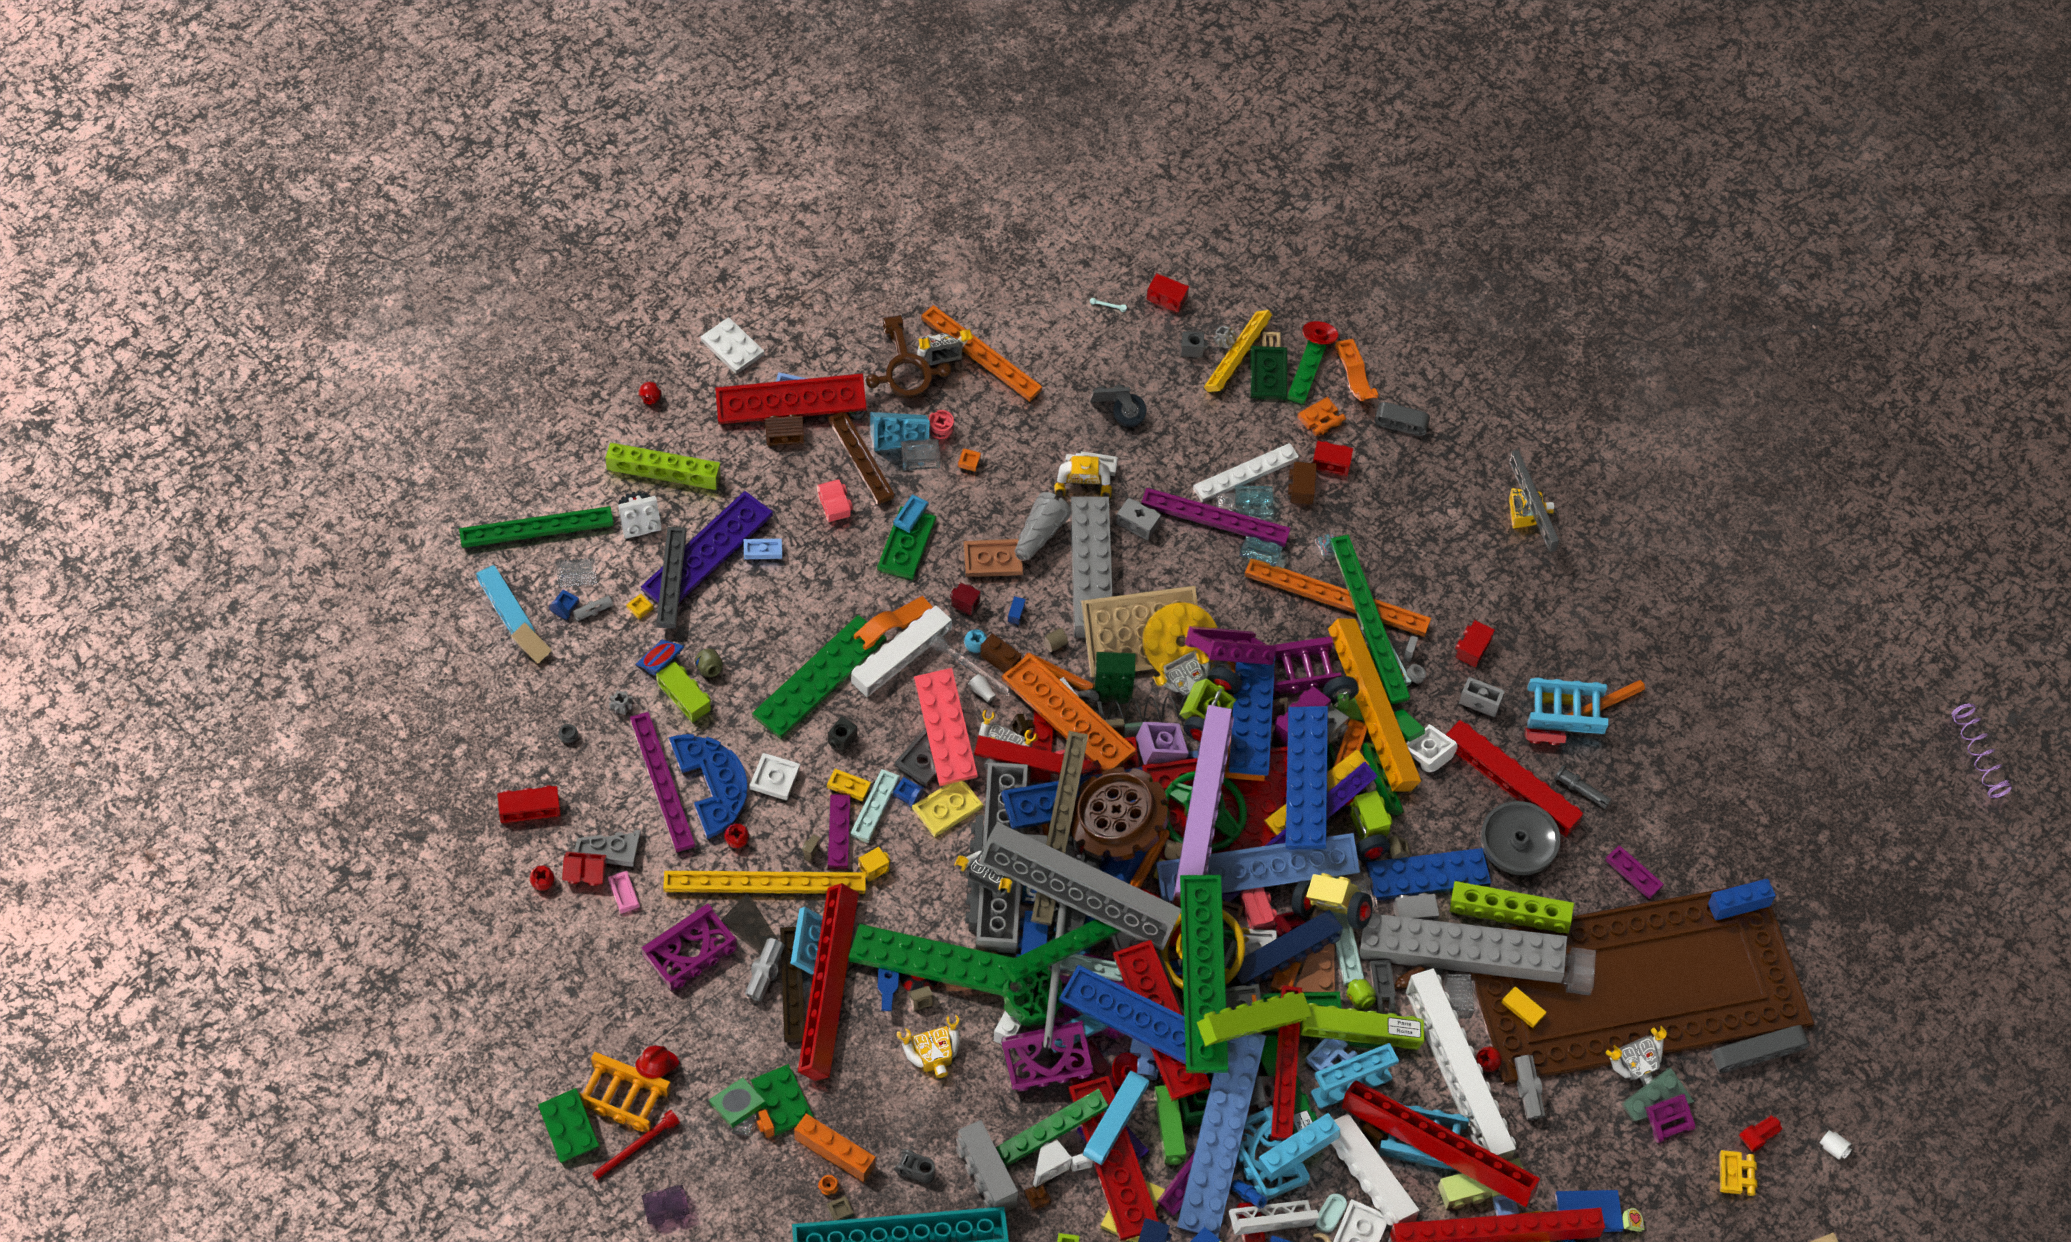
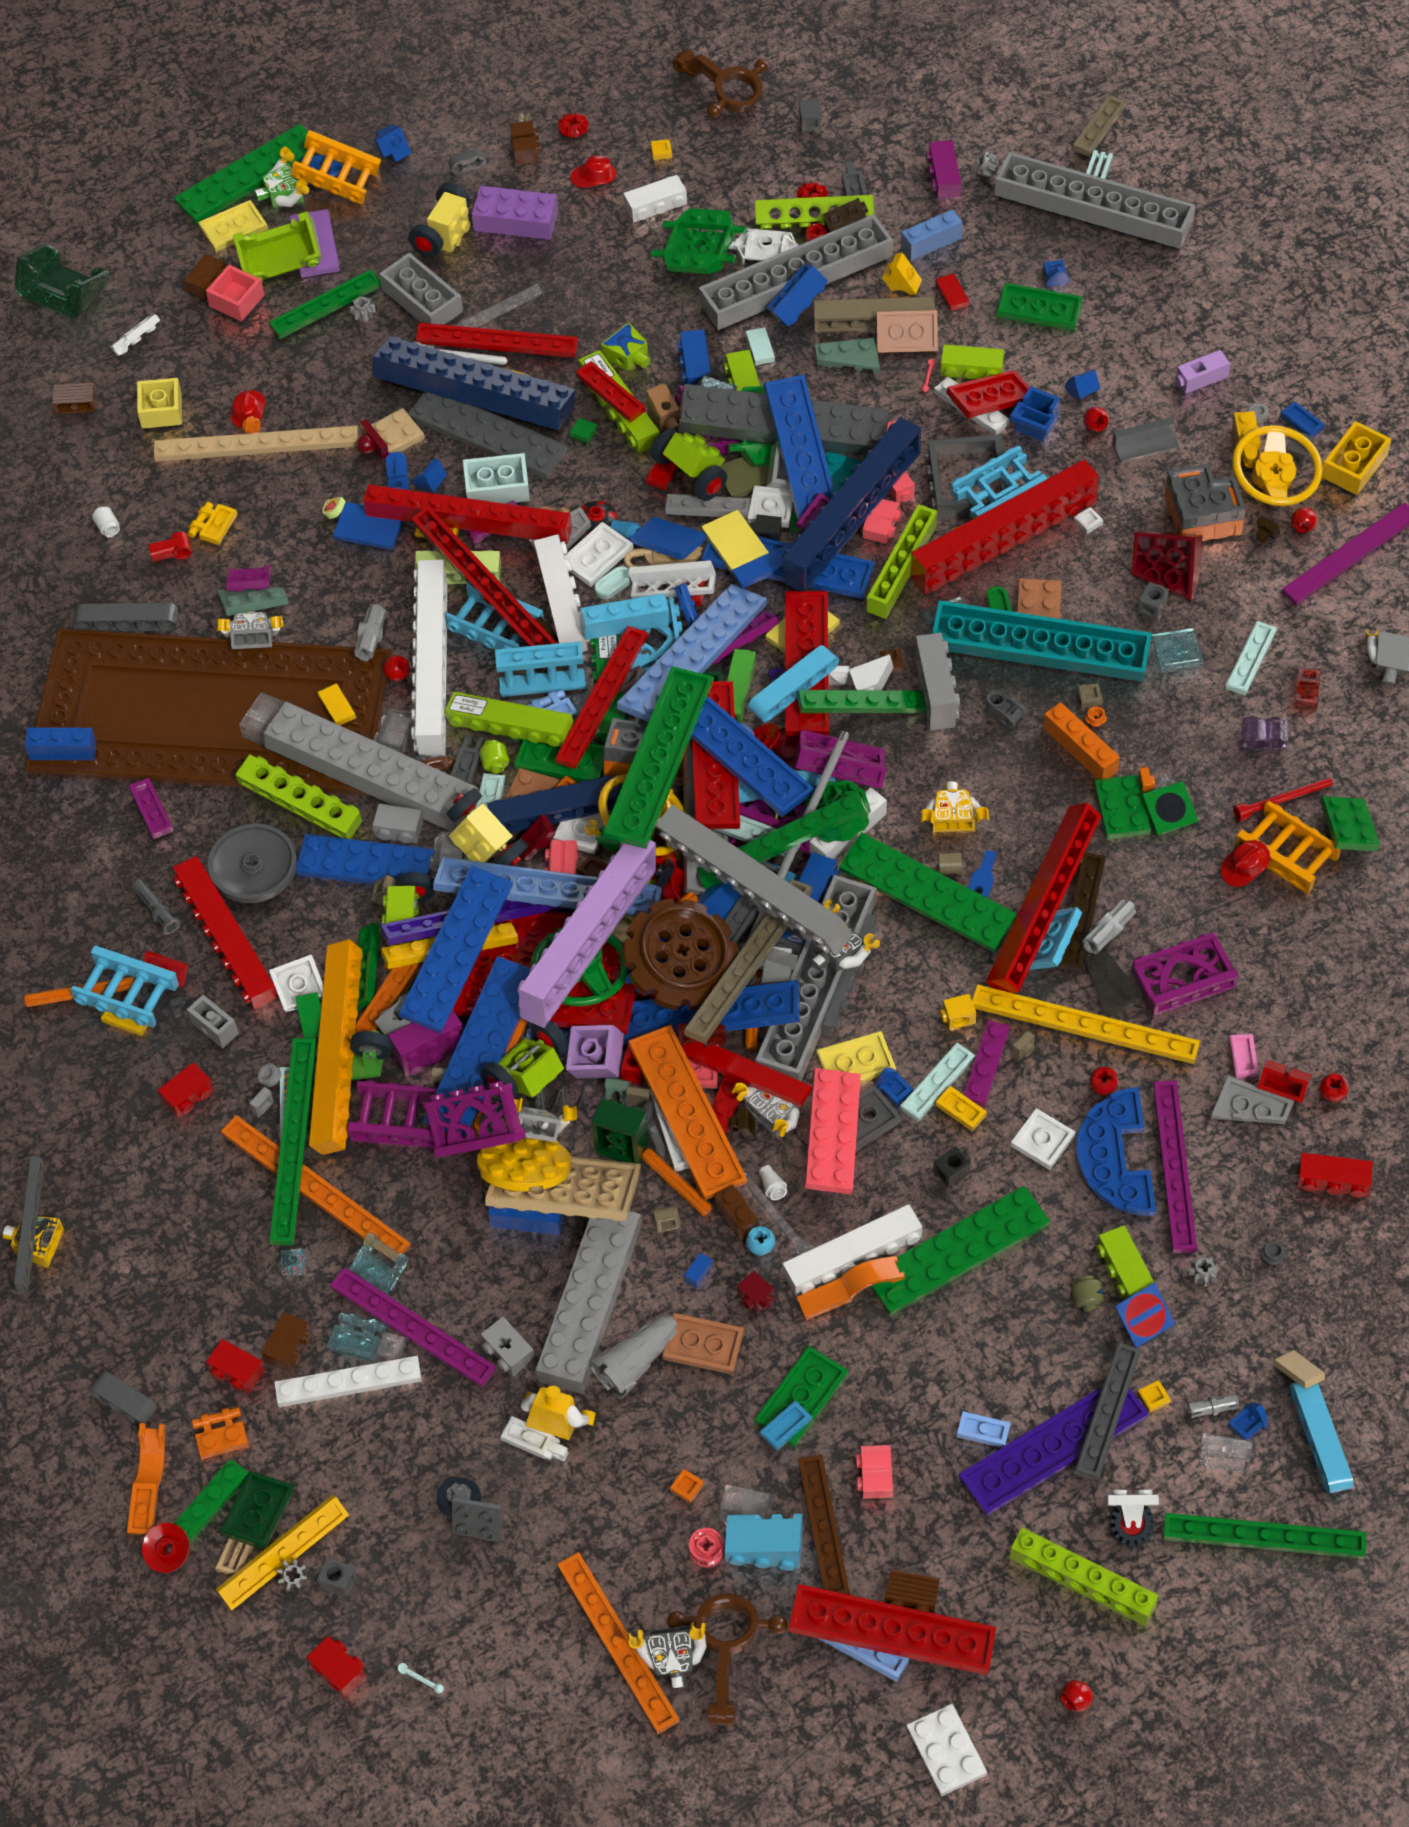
camera: 155 degrees left, 0 degrees up
lime brick [1197,991,1312,1046] -> none

